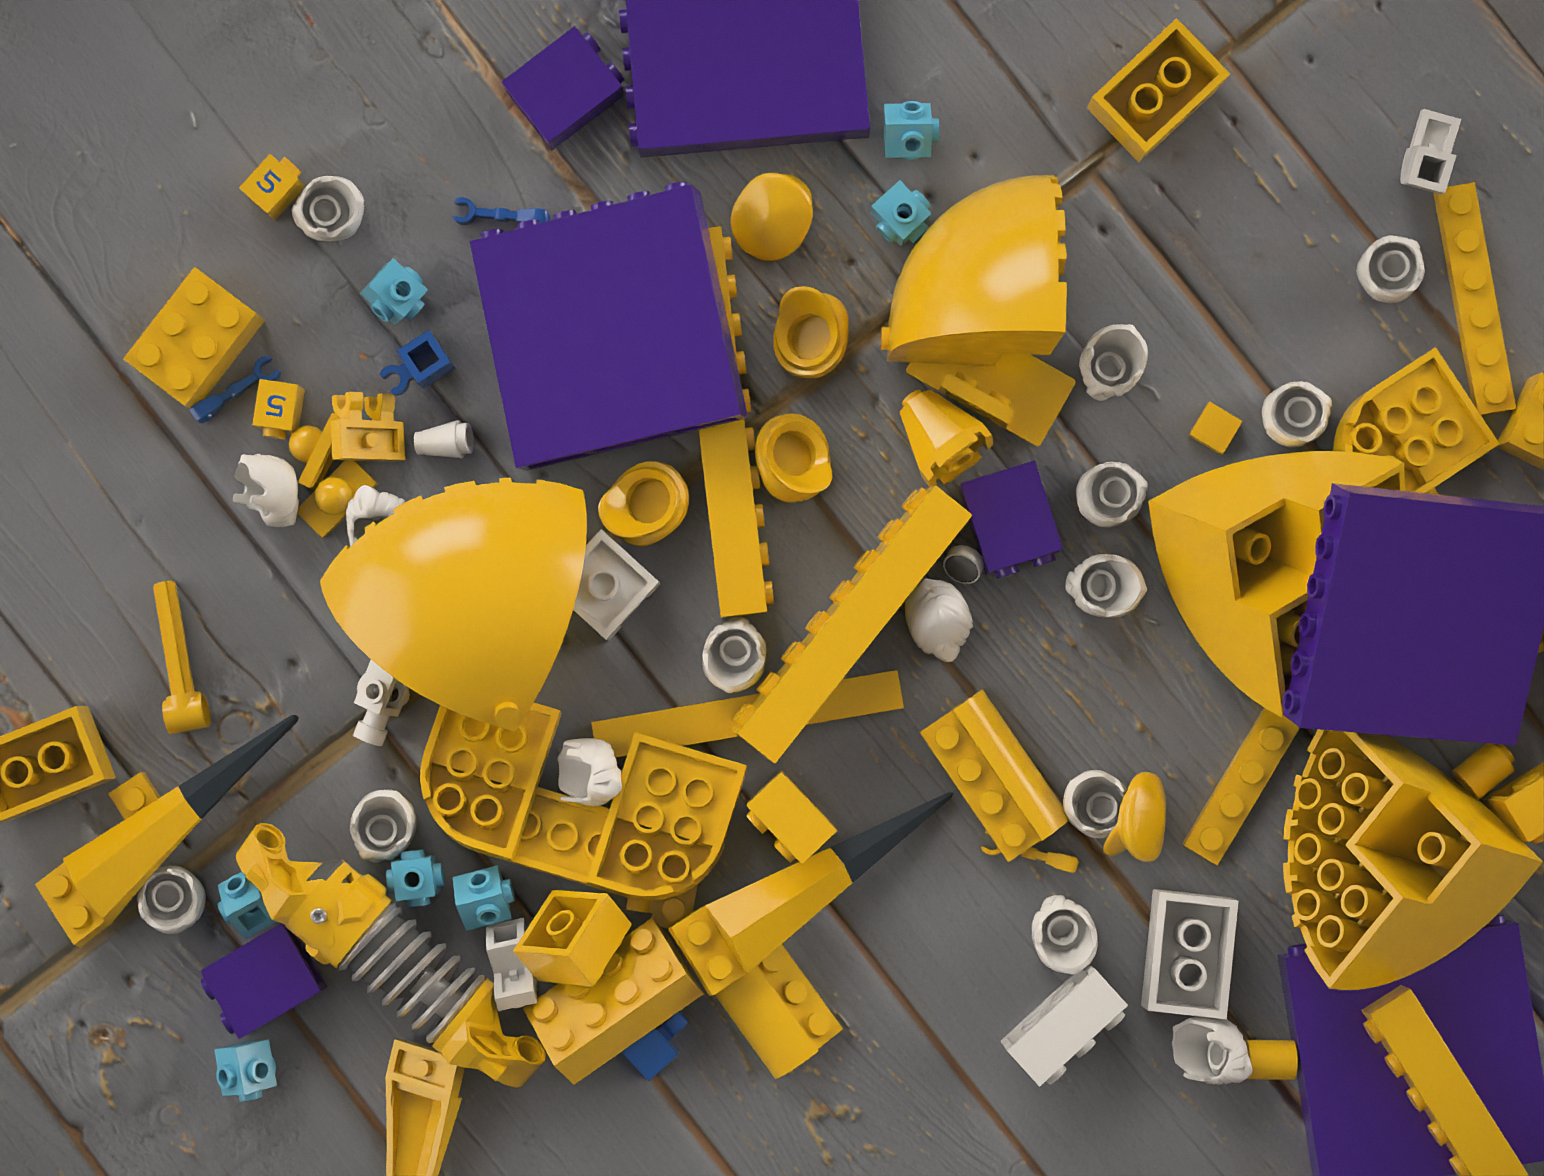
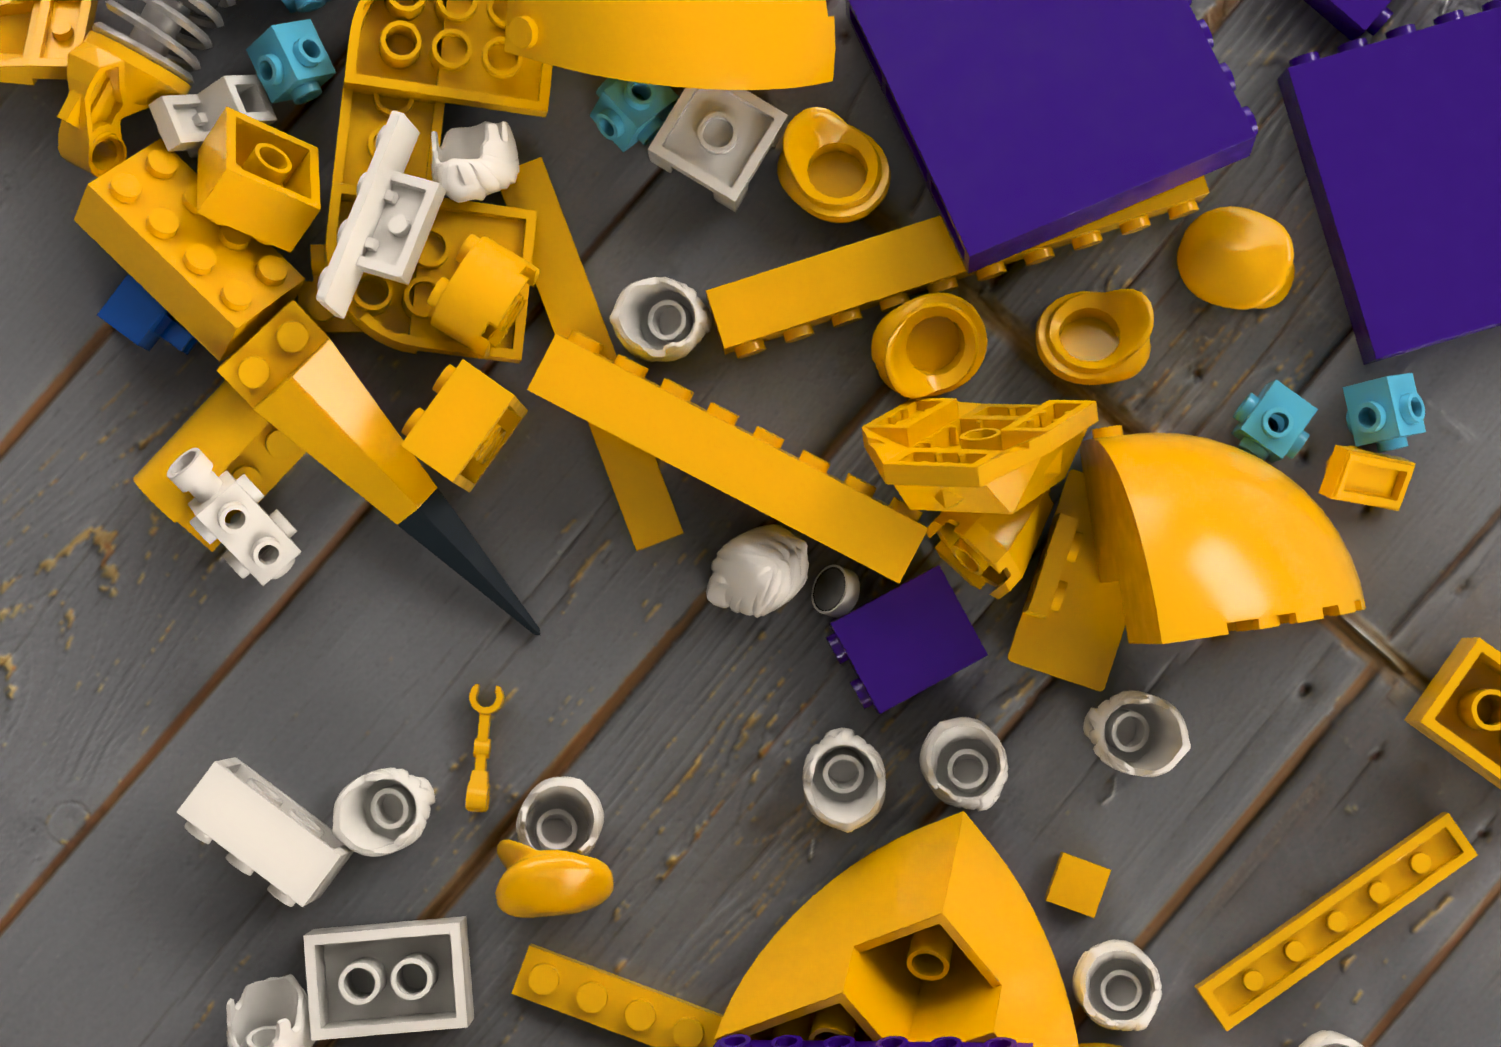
camera: 75 degrees right, 0 degrees up
yellow brick [919,689,1069,862] -> none
none -> white brick [167,448,302,586]
none -> white bracket [316,110,446,319]
none -> yellow brick [427,233,540,358]
none -> medium azure brick [590,78,679,153]
none -> yellow piece [861,398,1098,514]
none -> yellow plate [1194,812,1478,1031]
none -> yellow tile [1318,444,1416,511]

